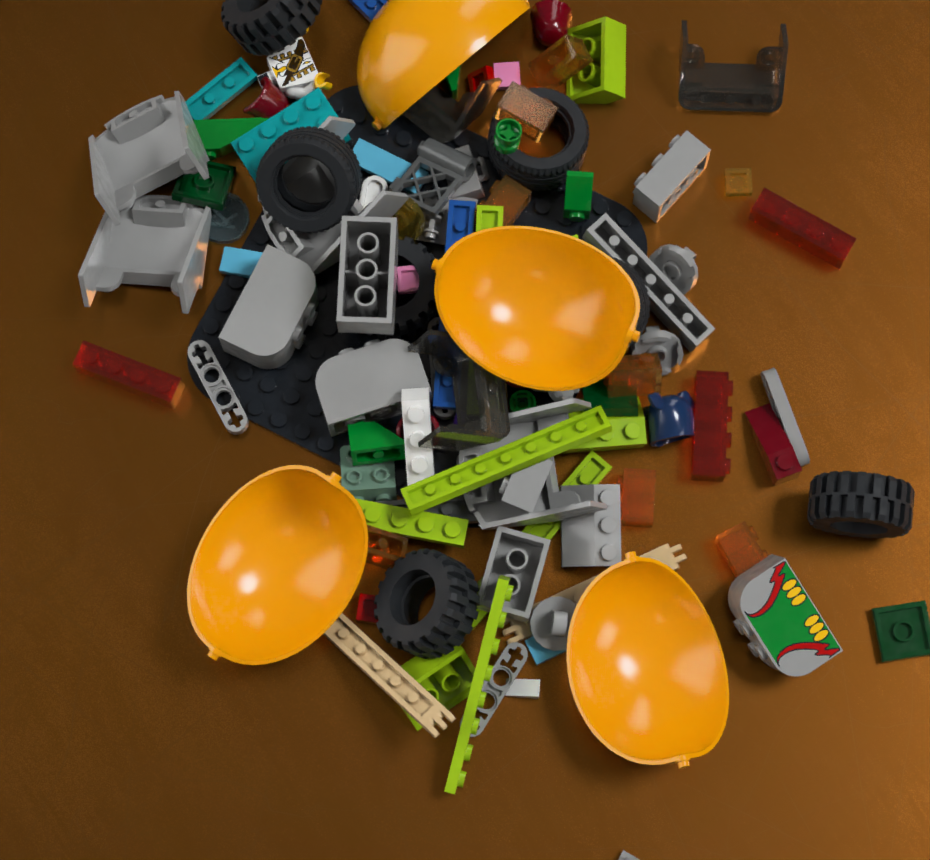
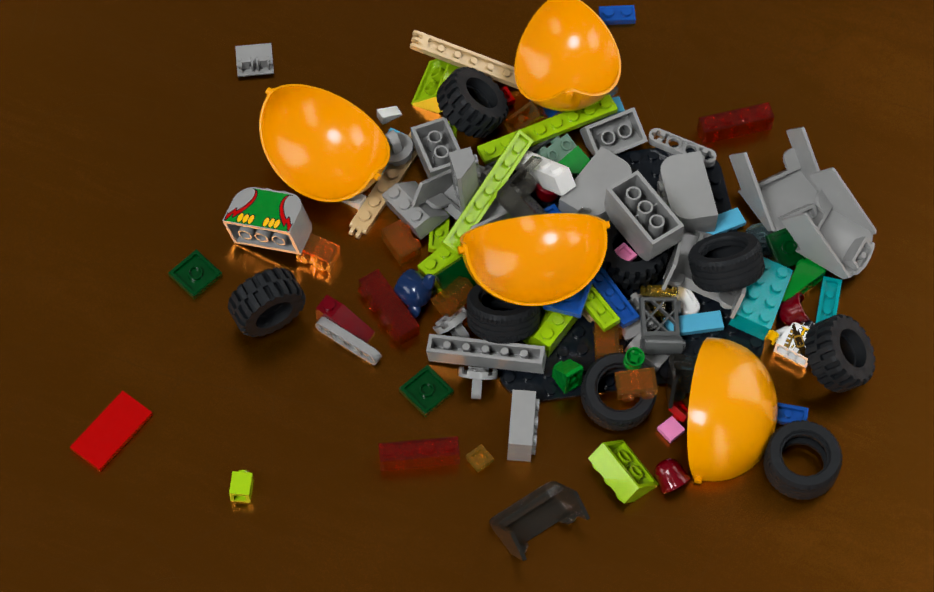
camera: 140 degrees right, 15 degrees down
lime plate [444,575,514,794] -> none
light grey beam [460,642,528,737] -> none
clear orange brick [527,34,593,90] -> none
none -> dark green tile [399,365,454,417]
none -> light grey slope [579,107,648,156]
none -> blue plate [598,5,636,25]

